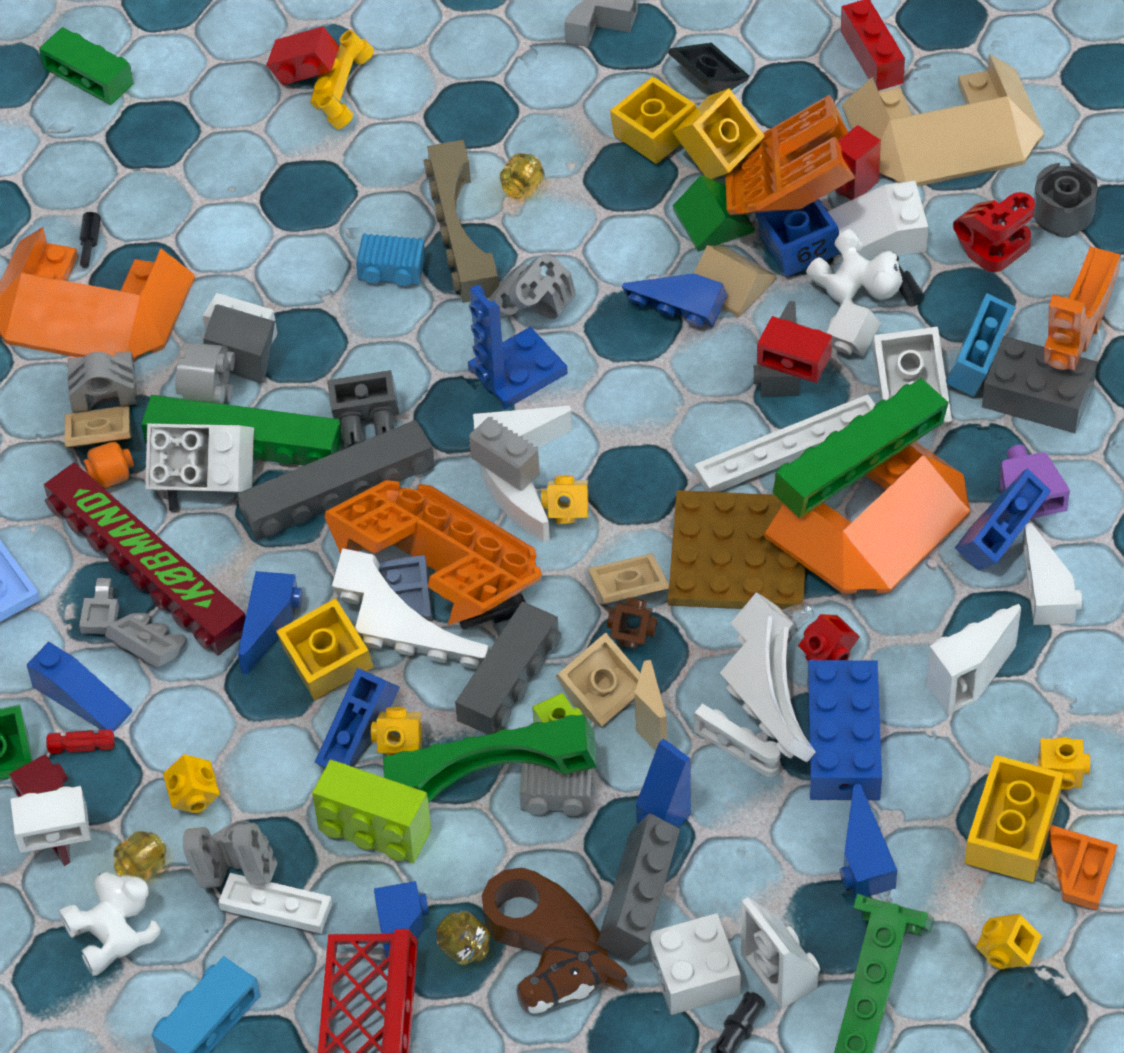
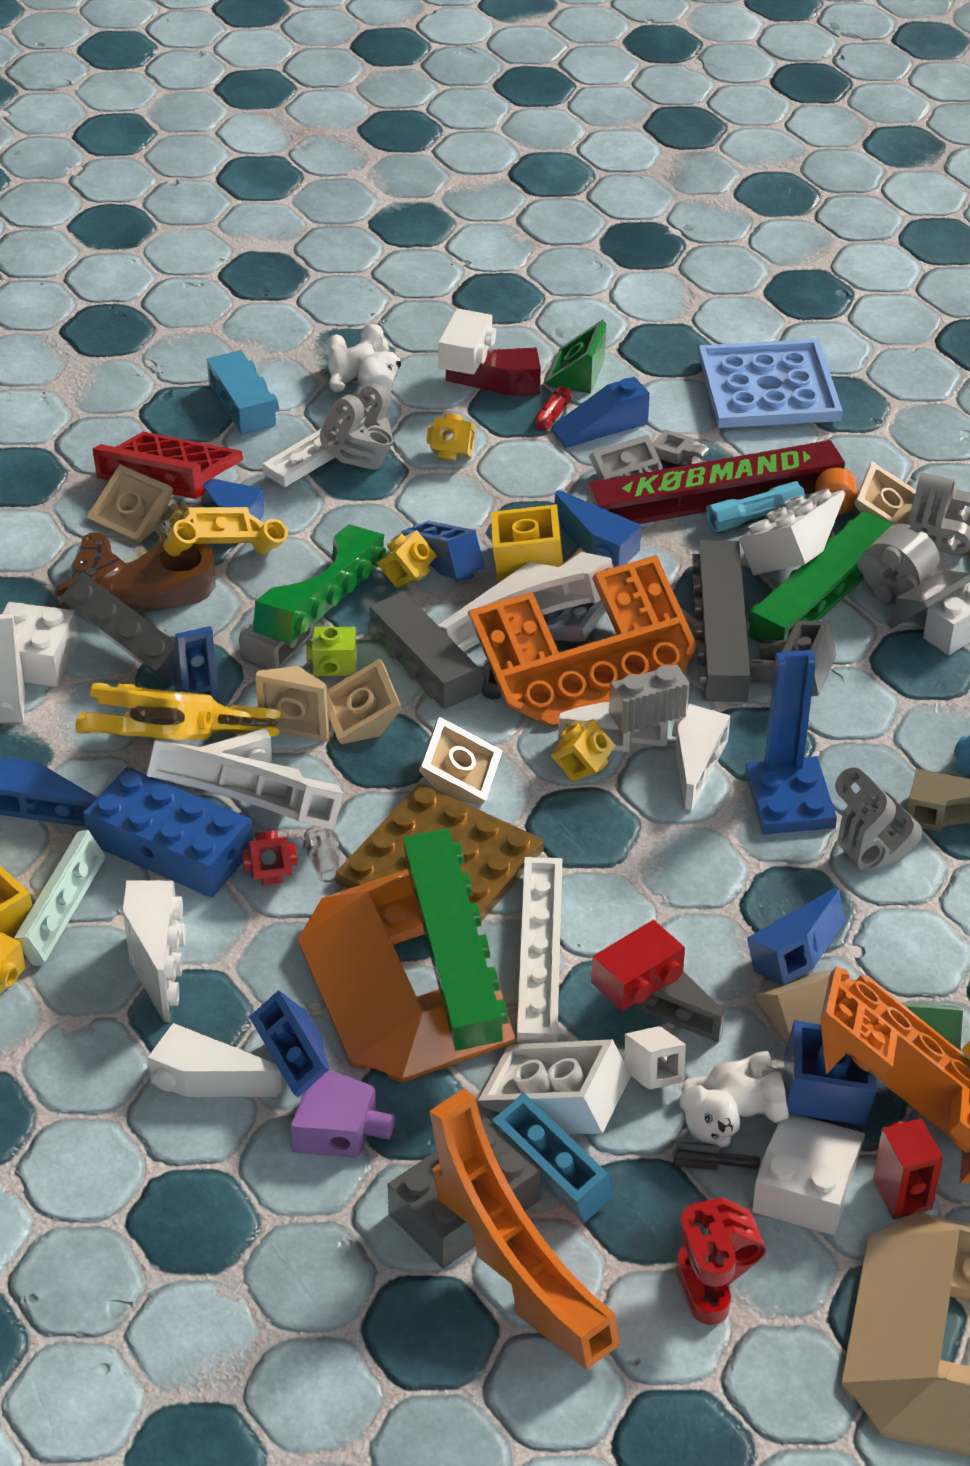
camera: 115 degrees right, 10 degrees down
clear yellow head [113,830,166,881] -> none
lime brick [312,759,432,863] -> none
reddish brown brick [607,597,658,648] -> none
dark grey brick [1033,163,1098,238] -> none
none -> light aqua tile [14,830,106,966]
none -> yellow animal [75,683,281,740]
none -> tan slope [86,465,173,543]
none -> yellow plate [163,507,288,556]
none -> medium azure axle [706,481,806,533]

